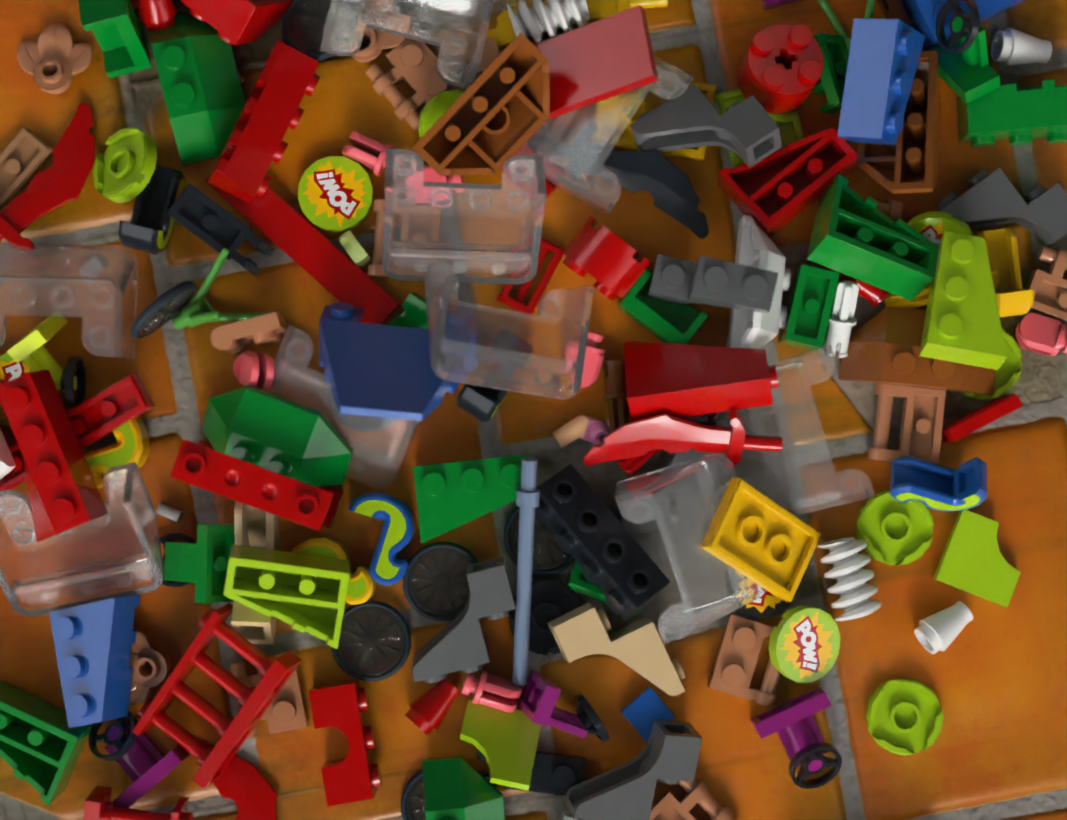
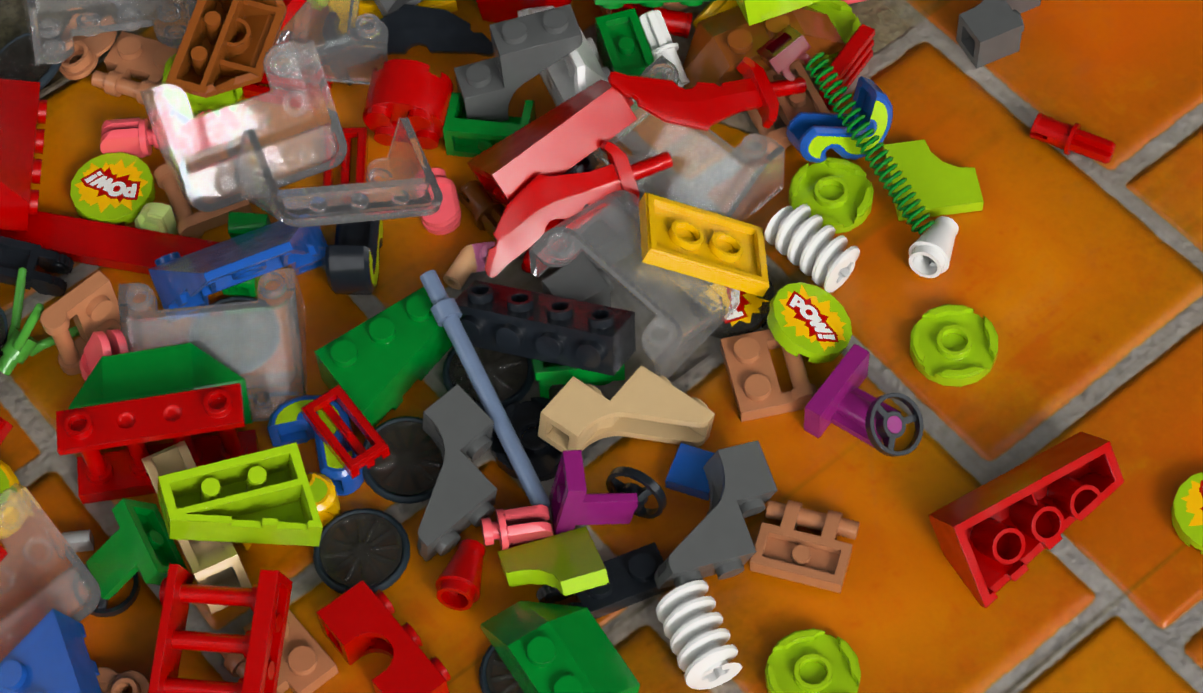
camera: 25 degrees left, 30 degrees down
none -> red tile [301,384,391,479]
none -> red sword [608,56,807,131]
none -> tile [756,25,812,82]
none -> green piece [806,52,935,235]

